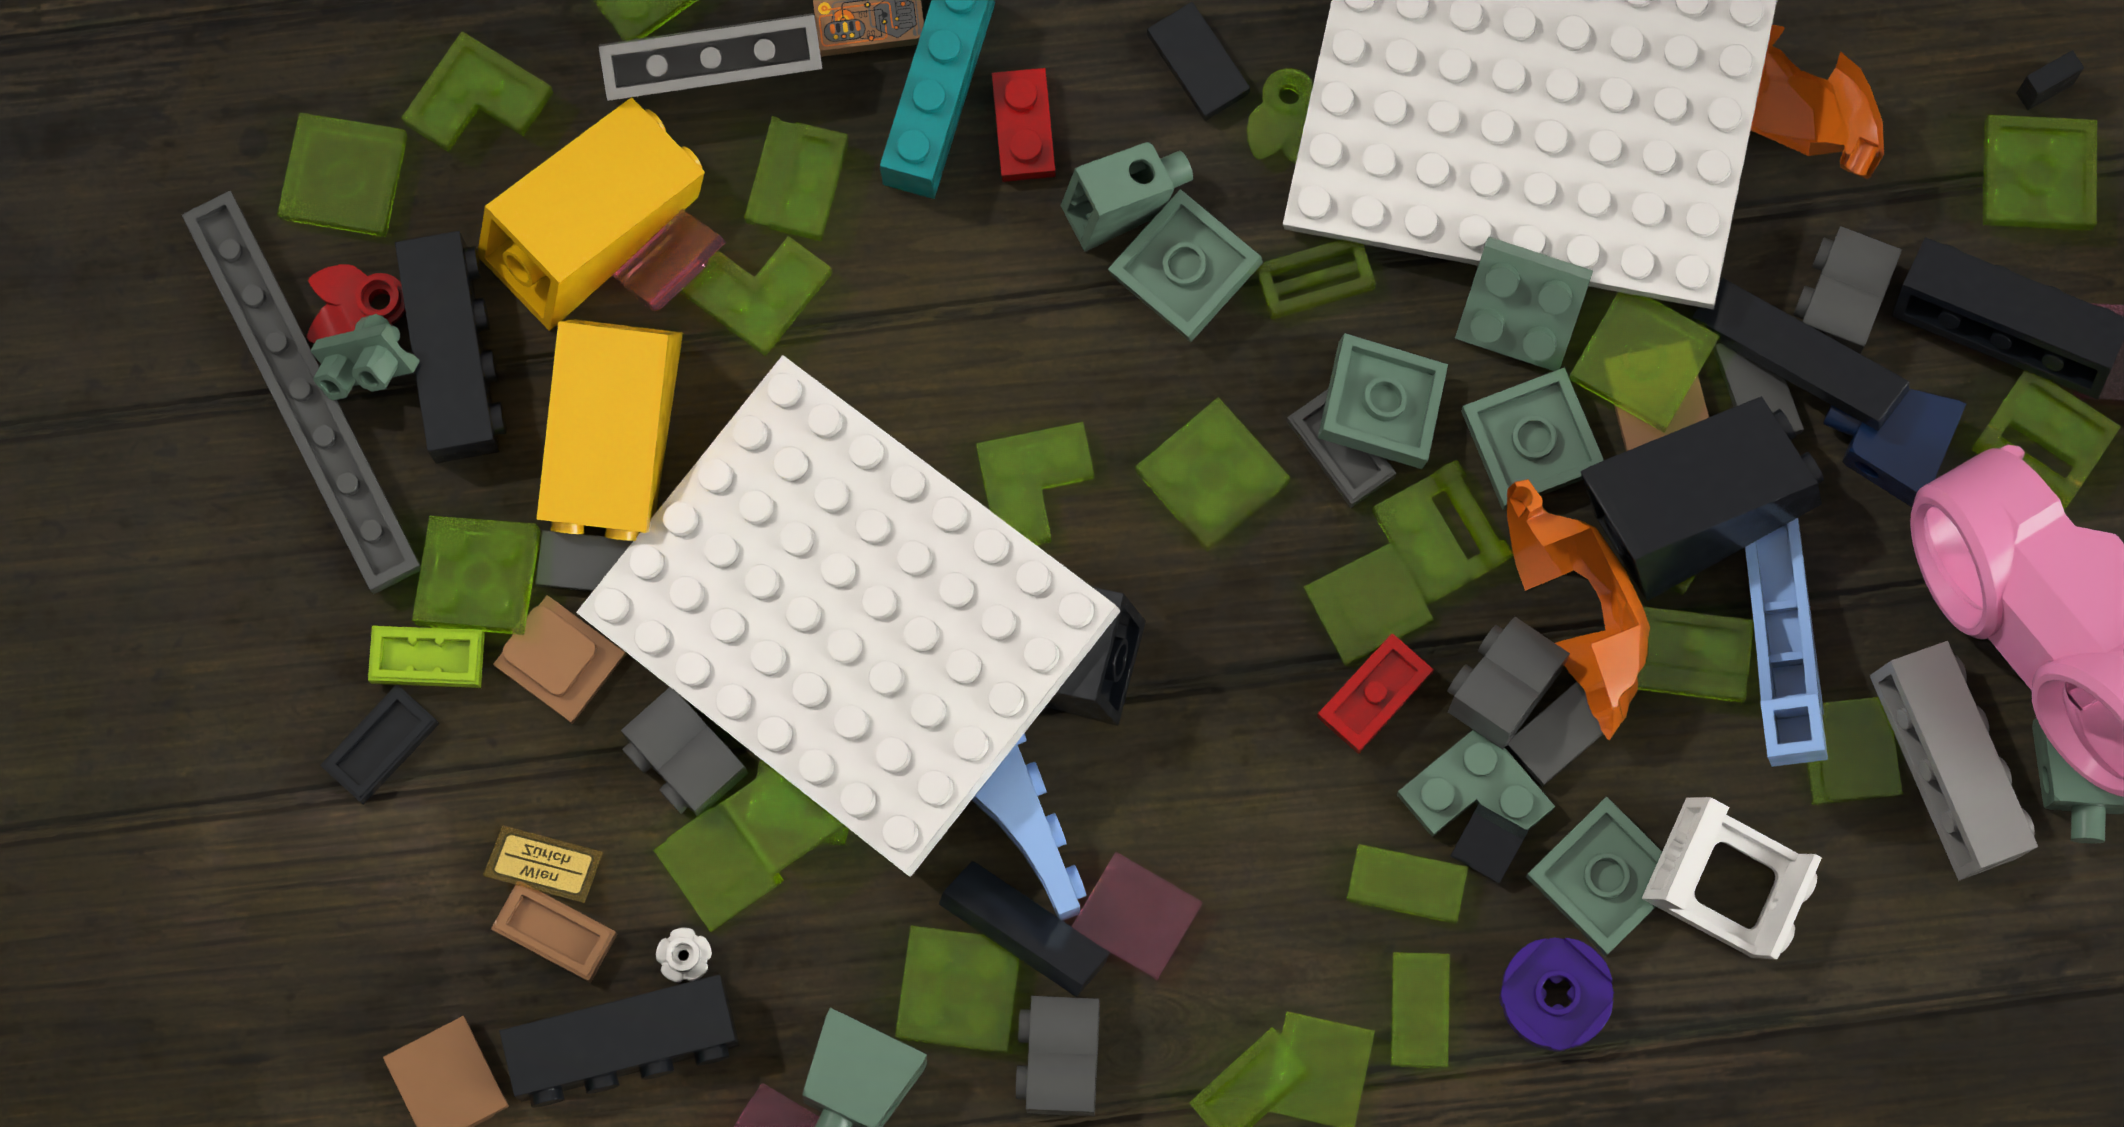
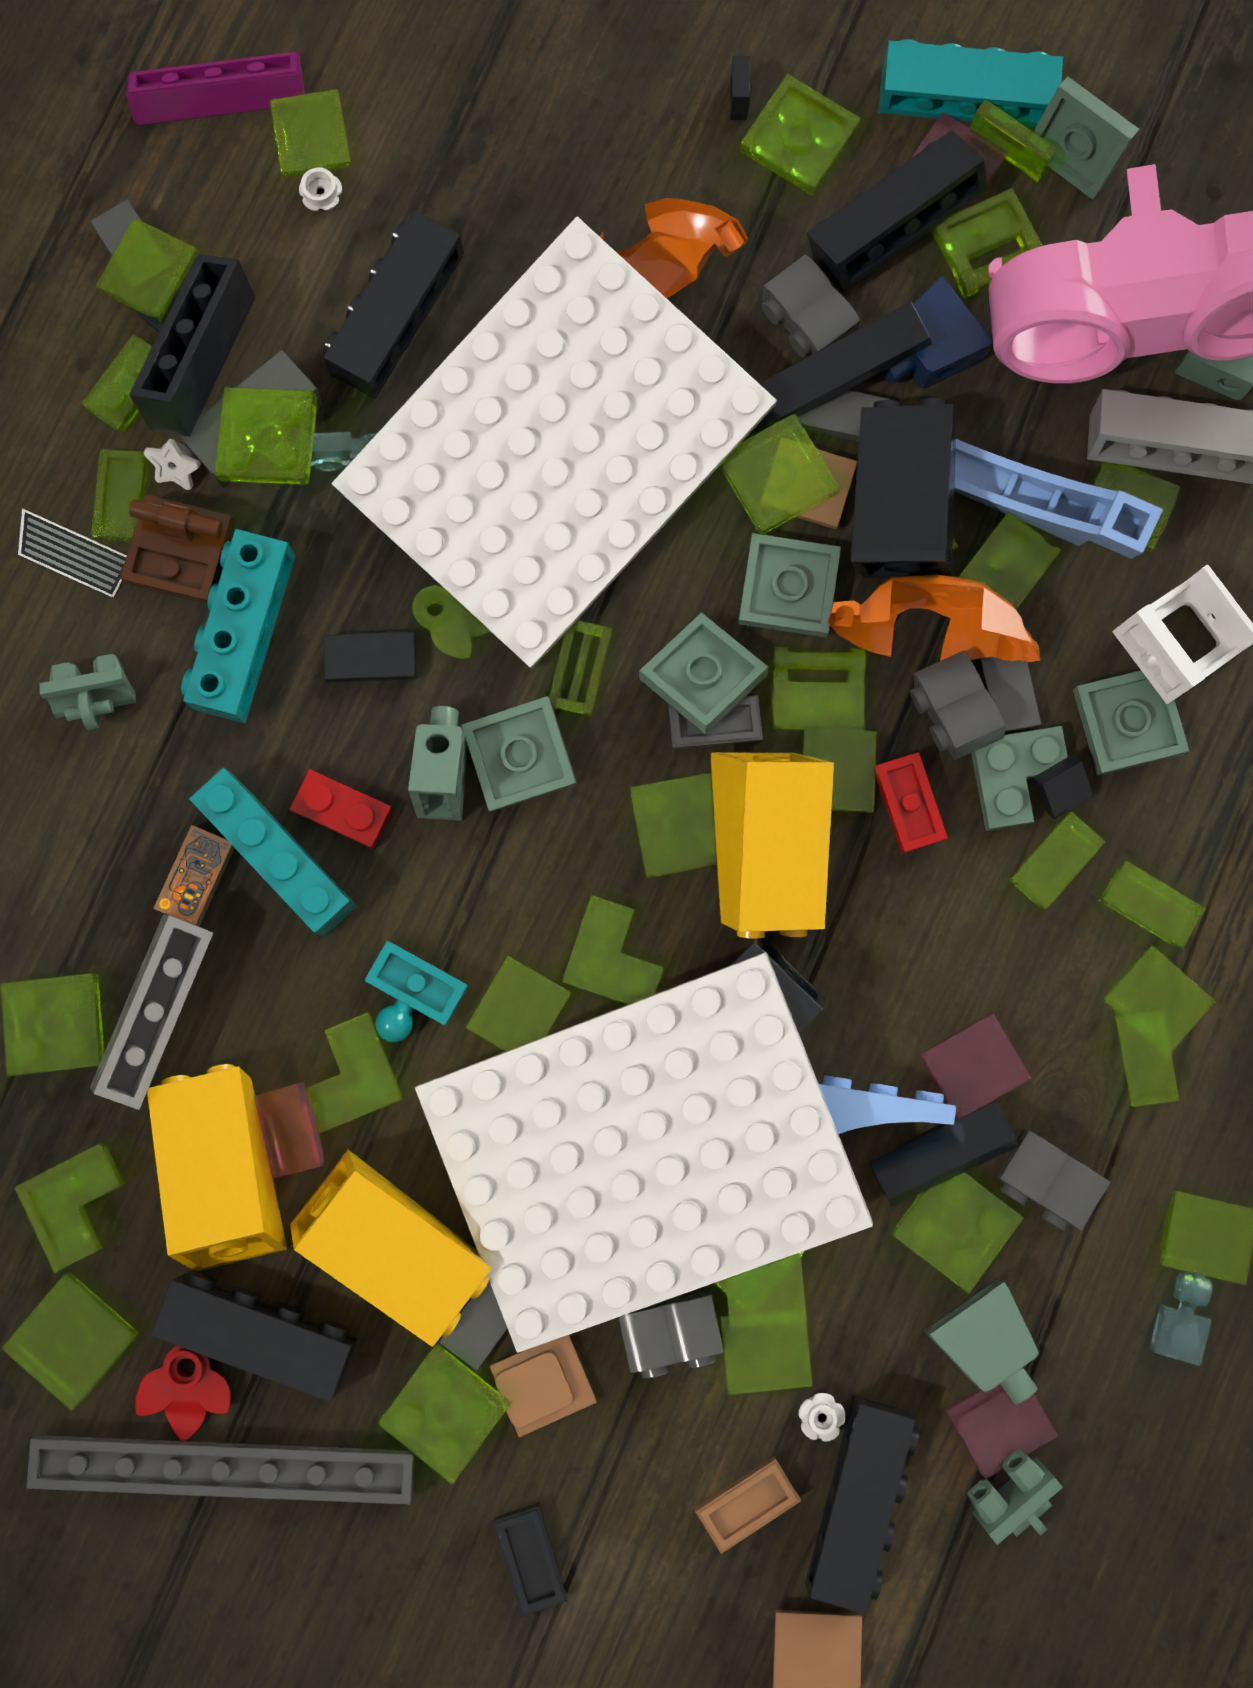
camera: 65 degrees left, 5 degrees up
sand green hips [310,314,420,400] -> none
lime plate [368,626,485,688] -> none
clear yellow sticker [483,825,603,903] -> none
clear neon green plate [744,116,849,241] -> none
sand green plate [1455,236,1593,371] -> none
dark purple plate [1499,937,1614,1052] -> none
none -> teal plate [364,940,469,1042]
none -> clear neon green piece [466,956,571,1051]
none -> yellow slope [711,752,834,939]

